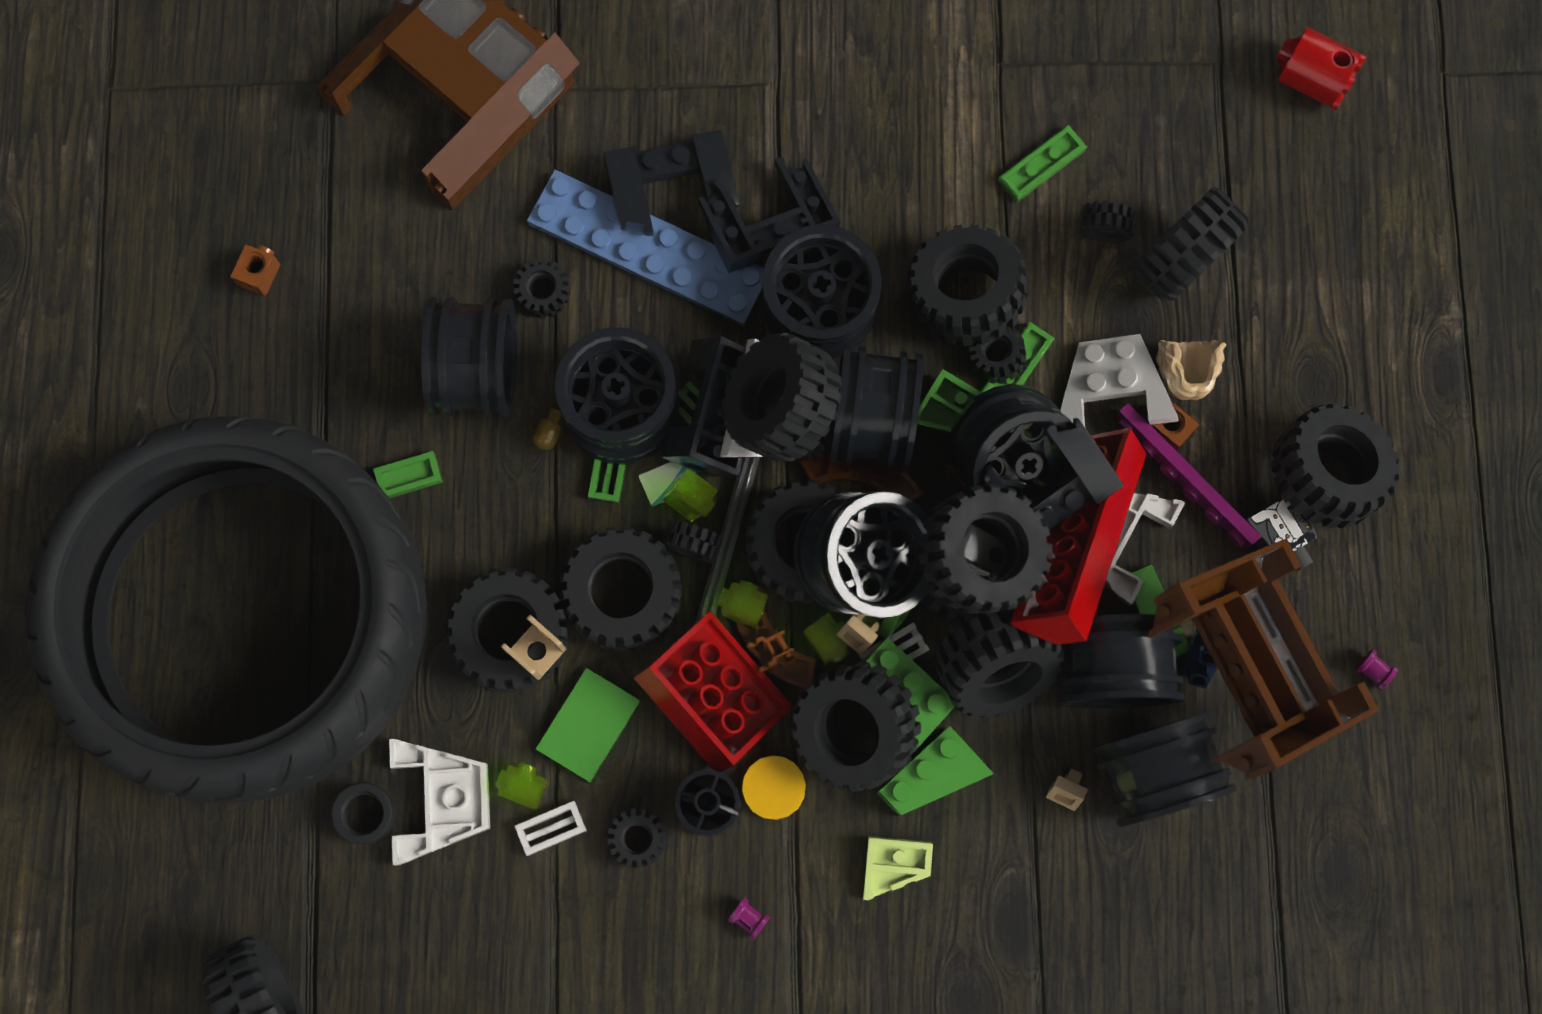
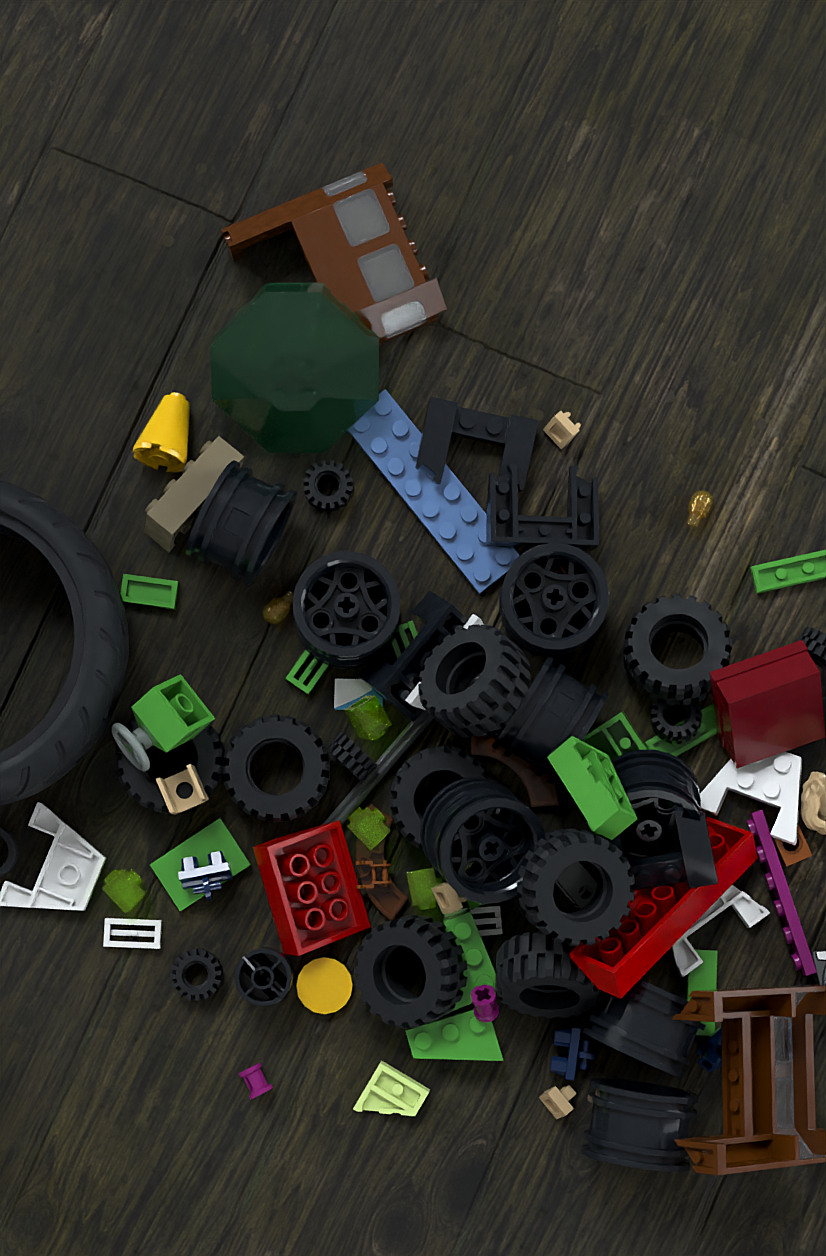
camera: 25 degrees right, 5 degrees up
dark orange brick [230,244,281,297] -> none
none -> bright green piece [111,674,215,771]
none -> yellow cone [132,392,190,473]
none -> dark tan wedge [144,436,244,552]
none -> hips [178,851,233,900]
none -> clear green windscreen [210,283,379,453]
none -> magenta bush [471,984,499,1022]
none -> tan tile [543,411,581,449]
none -> bright green wedge [547,736,637,840]
none -> dark blue hips [549,1026,597,1080]
none -> clear yellow cylinder [687,490,713,528]
none -> dark red container [709,640,826,768]

